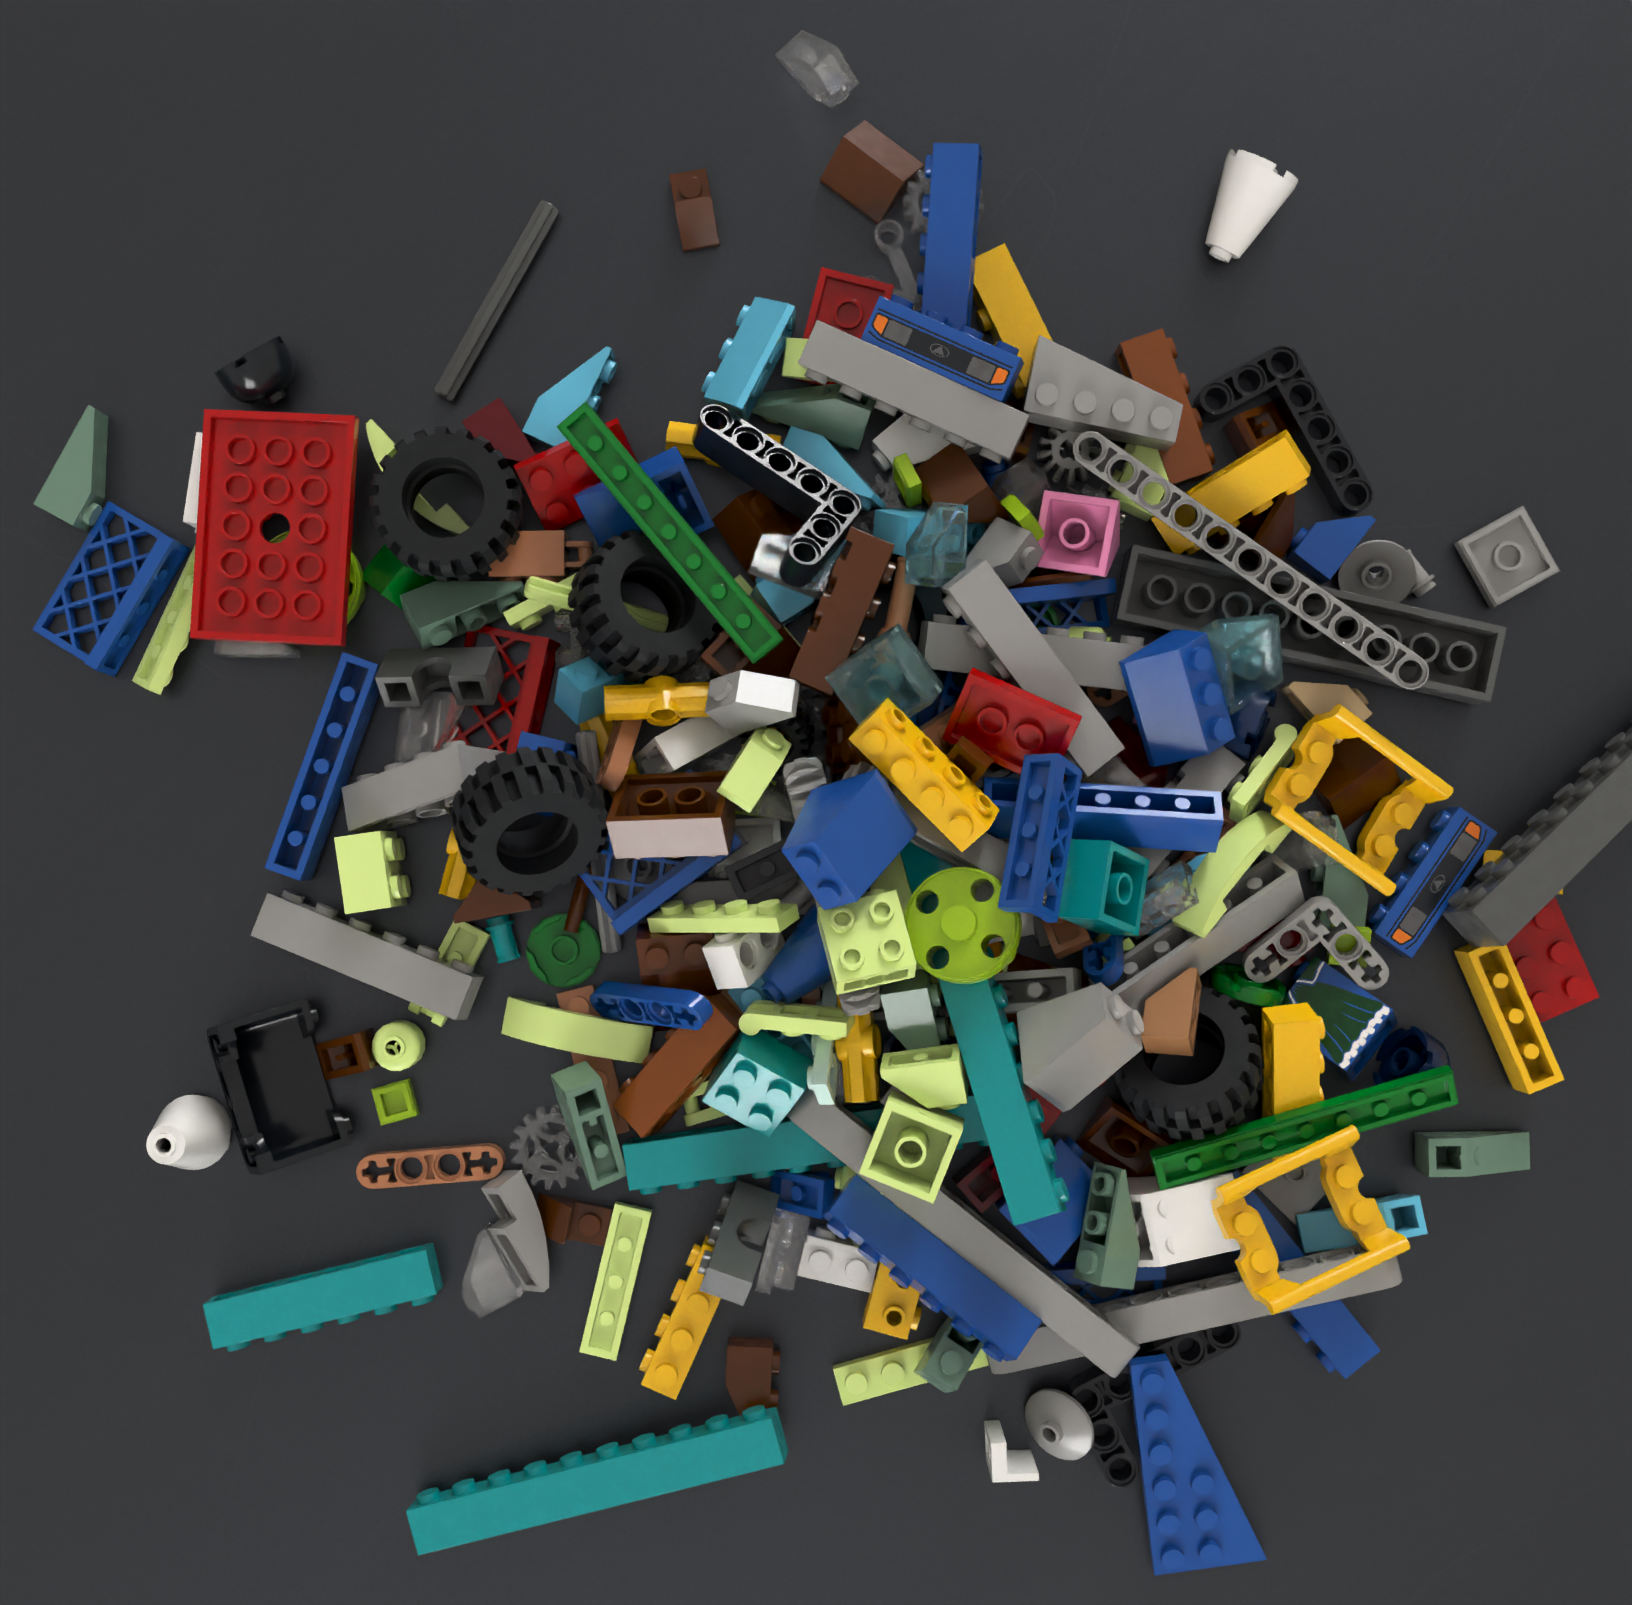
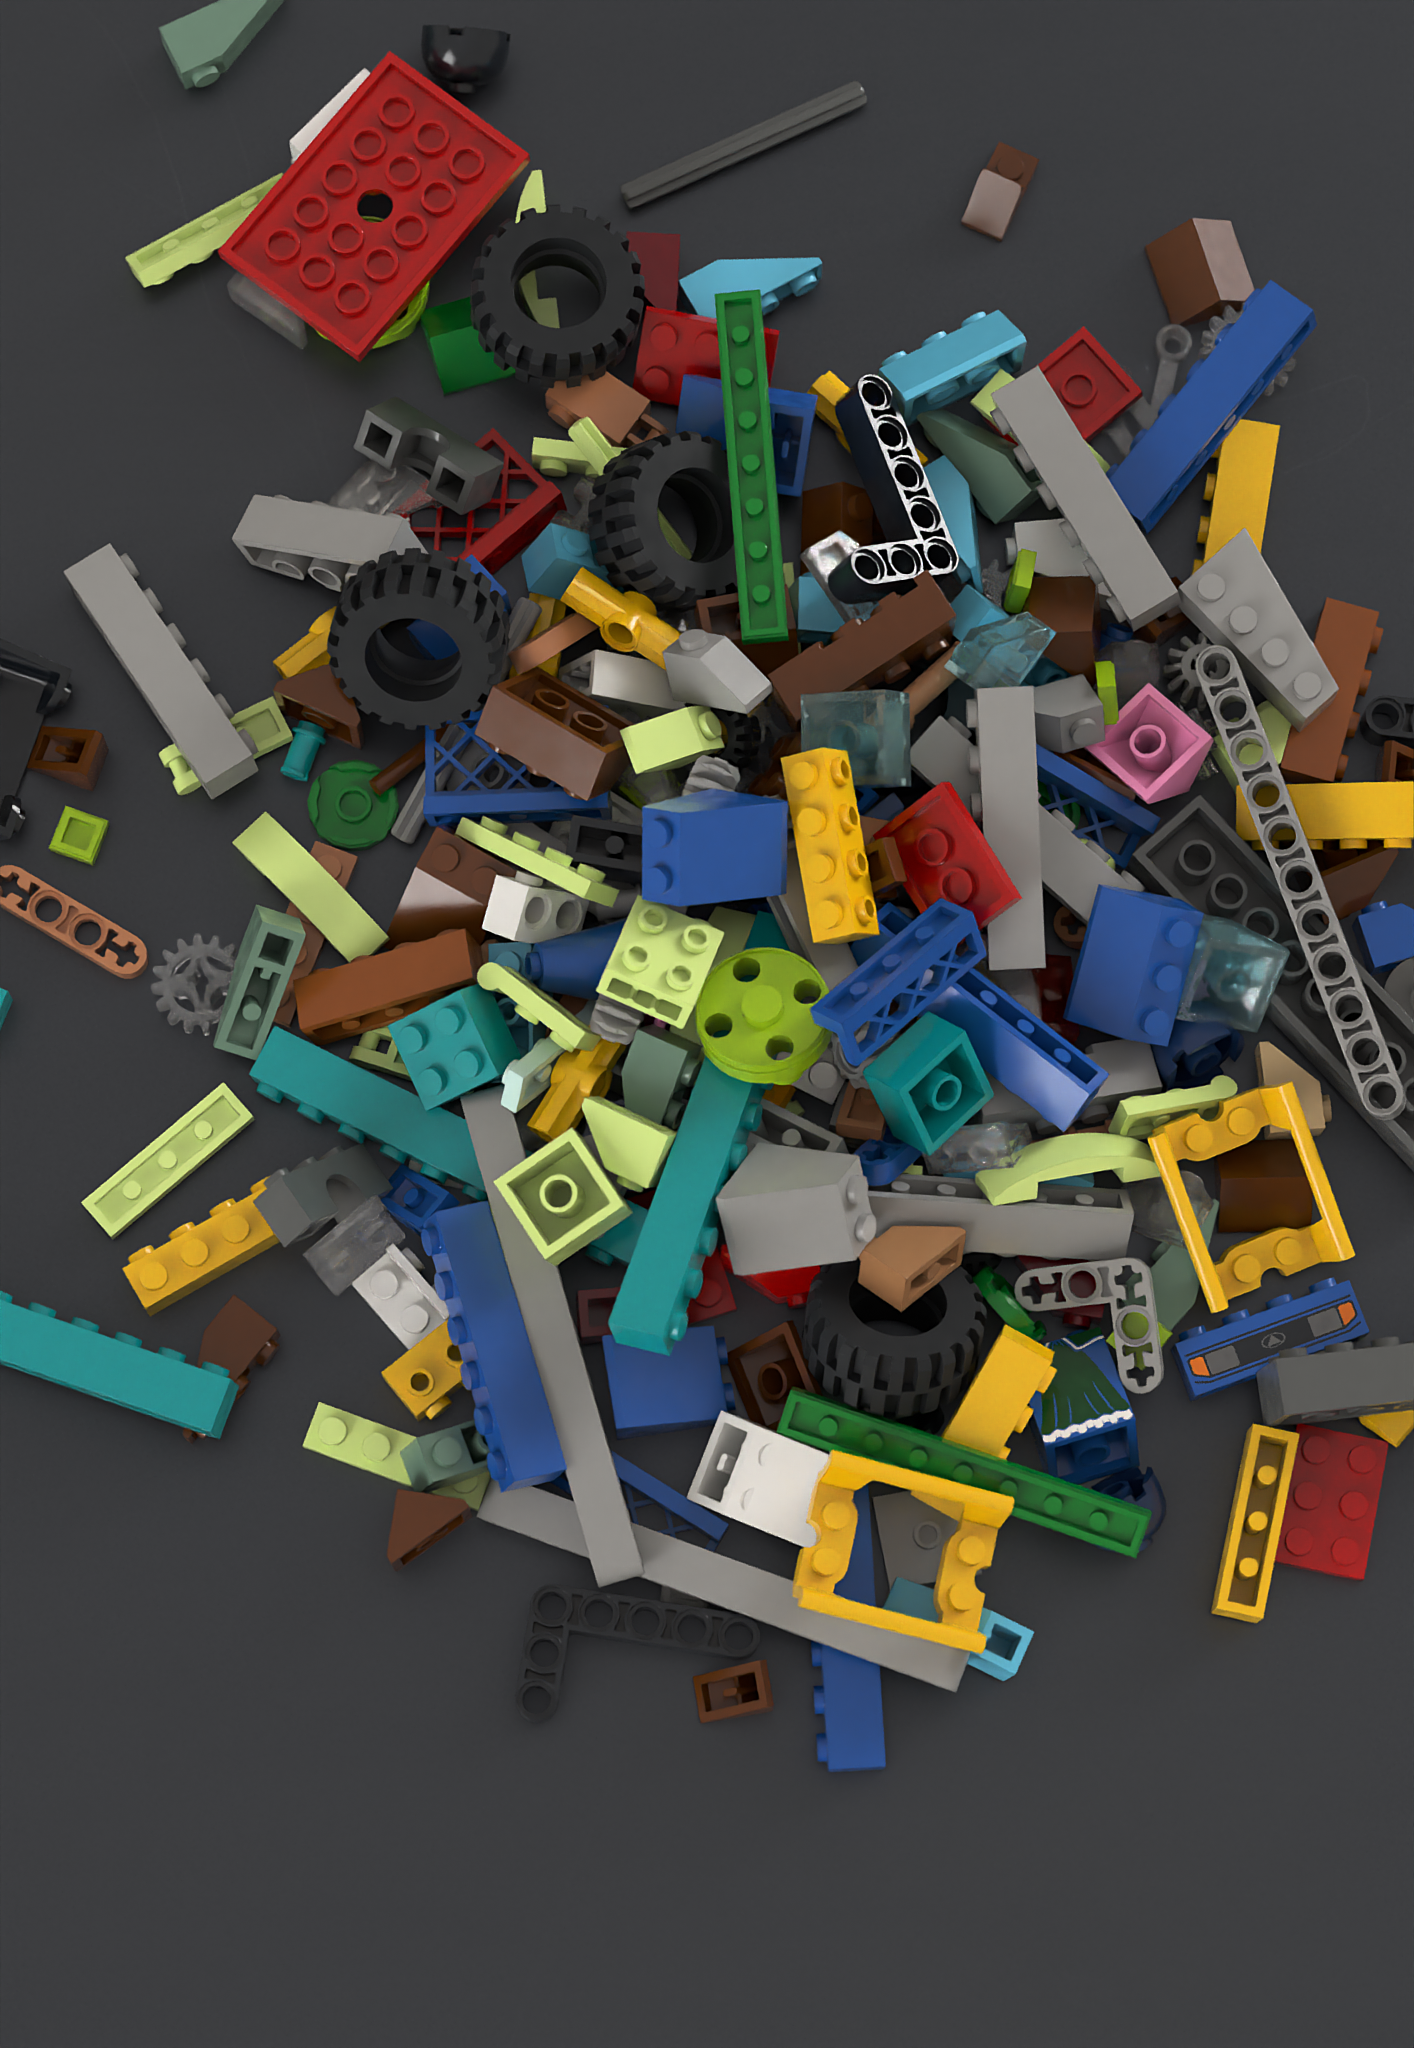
camera: 30 degrees right, 10 degrees down
blue fence [32,501,191,677] -> none
blue brick [264,652,380,881] -> none
yellowish green brick [334,831,411,914] -> none
yellowish green head [372,1020,425,1071] -> none
sand green slope [400,581,526,650] -> none
clear slope [461,1222,525,1319] -> none
light grey slope [481,1170,549,1292] -> none
reddish brown slope [537,1192,614,1247] -> none
blue beam [590,981,713,1030] -> none
clear slope [775,30,859,108] -> none
brick [861,294,1024,404] -> none
white panel [984,1420,1039,1483] -> none
light grey dish [1025,1388,1094,1460] -> none
sand green slope [1073,1162,1140,1290] -> none
blue wing [1128,1353,1267,1576] -> none
sand green slope [1414,1131,1530,1177] -> none
none -> reddish brown slope [386,1489,472,1572]
none -> reddish brown slope [693,1659,774,1723]

